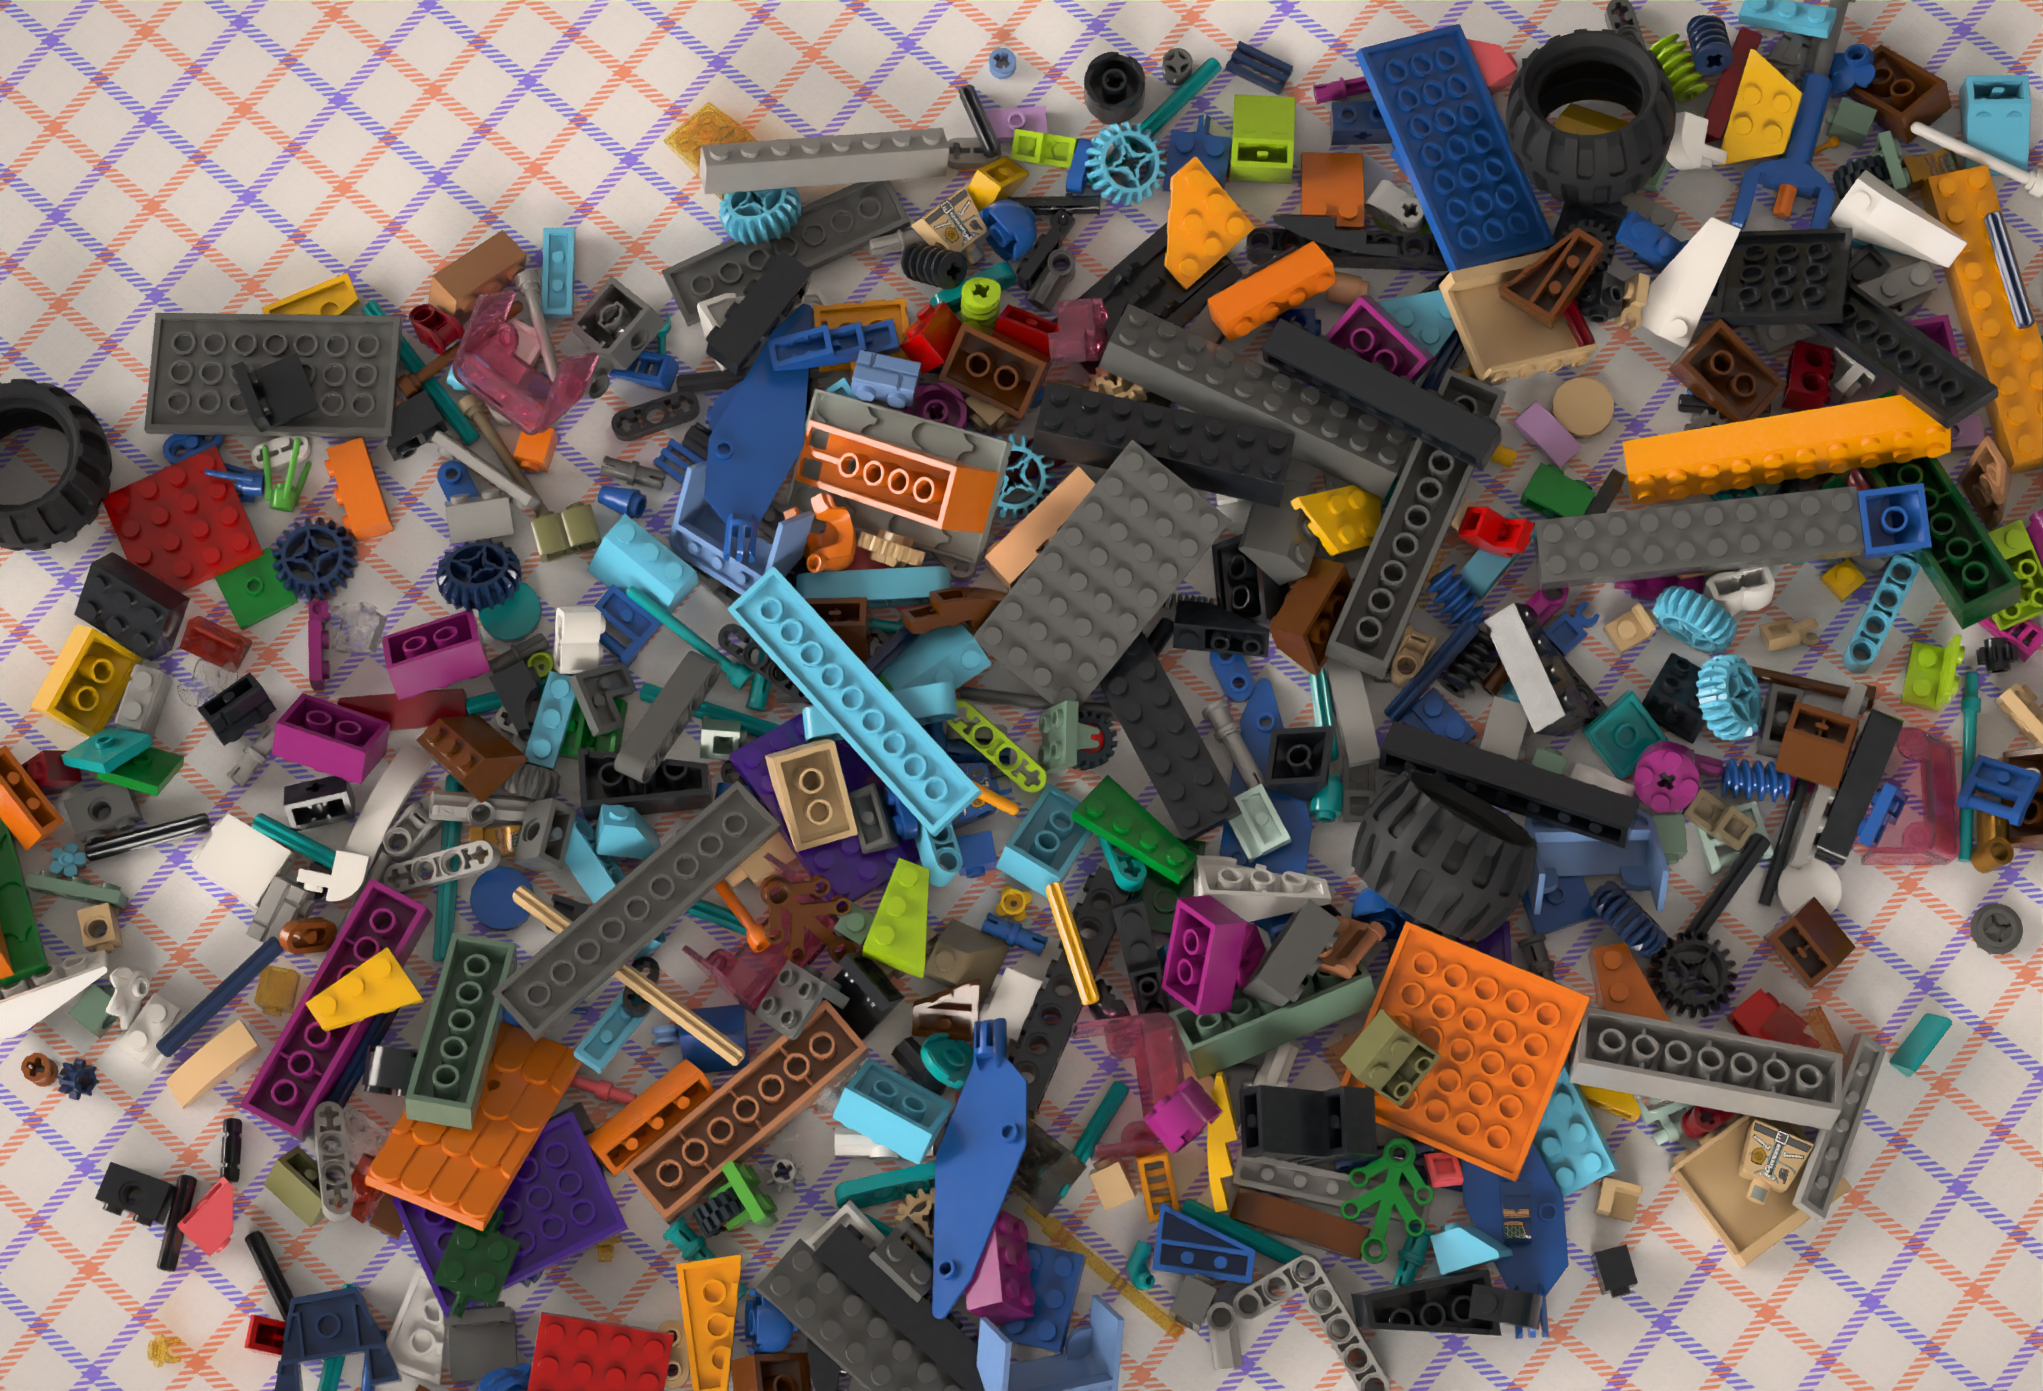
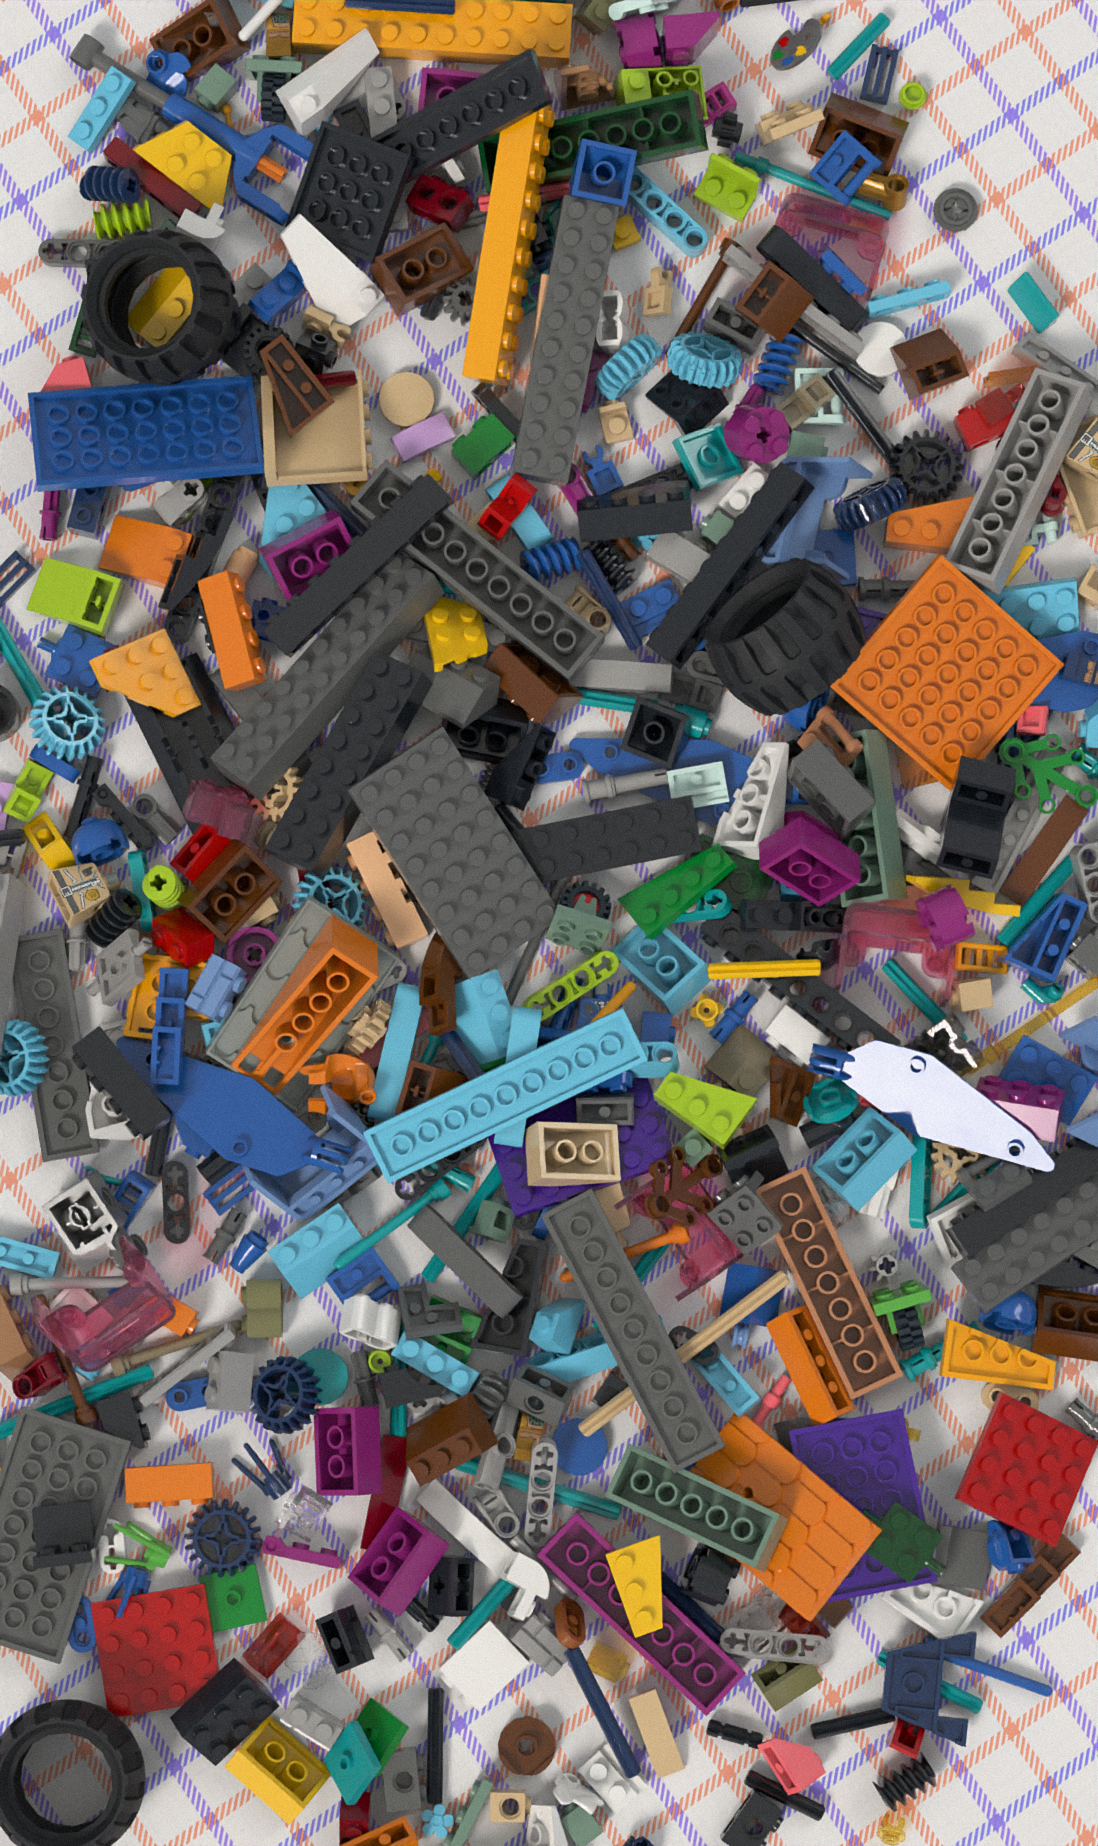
camera: 80 degrees left, 10 degrees up
olive slope [1340,1009,1442,1107] -> none
none -> light grey plate [86,928,152,1007]
none -> dark blue plant [231,1439,292,1500]
none -> black axle [405,1597,440,1633]
none -> reddish brown plate [498,1716,555,1776]
none -> medium azure plate [865,279,951,320]
none -> black piece [872,1752,937,1812]

